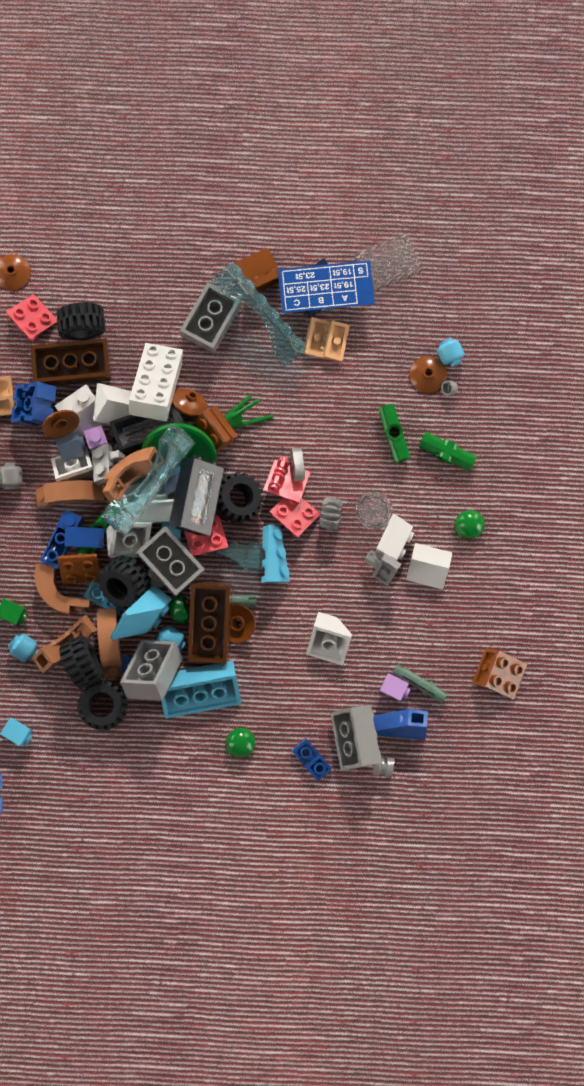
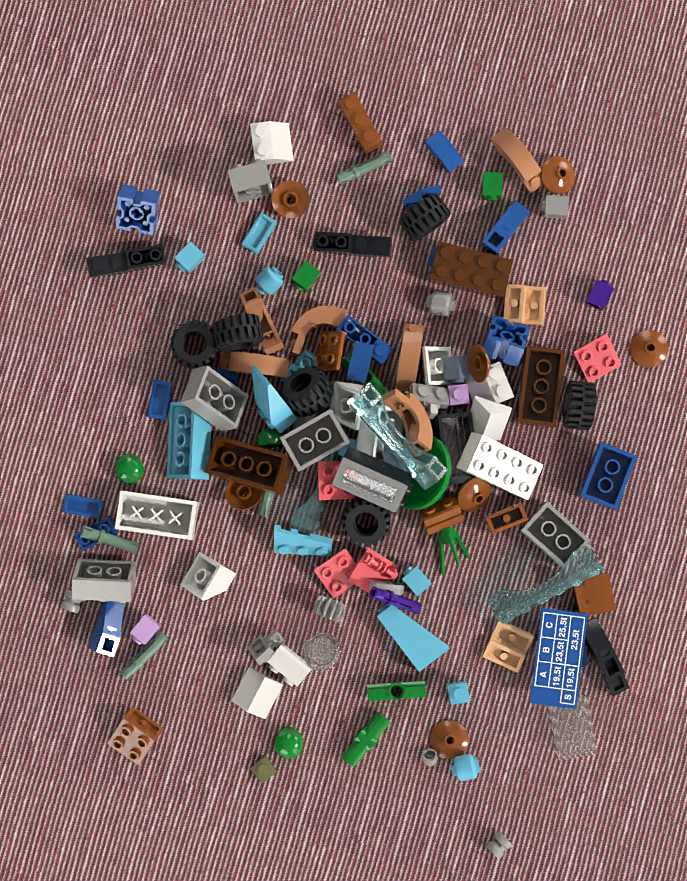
camera: 105 degrees right, 5 degrees up
medium azure head [156,626,186,652] -> none
none -> blue tile [62,494,104,519]
none -> sand green pin [80,525,139,554]
none -> black slope [86,244,166,278]
none -> white brick [115,491,199,540]
none -> blue tile [147,380,173,421]
none -> olive plate [250,756,277,783]
none -> dark purple pin [369,587,421,614]
none -> medium azure slope [376,605,450,672]
none -> medium azure brick [402,566,432,596]
none -> medium azure brick [446,681,470,705]
none -> dark orange brick [484,502,528,535]
none -> light grey wheel [485,831,513,859]
none -> blue brick [578,442,637,511]
none -> black slope [585,617,630,697]

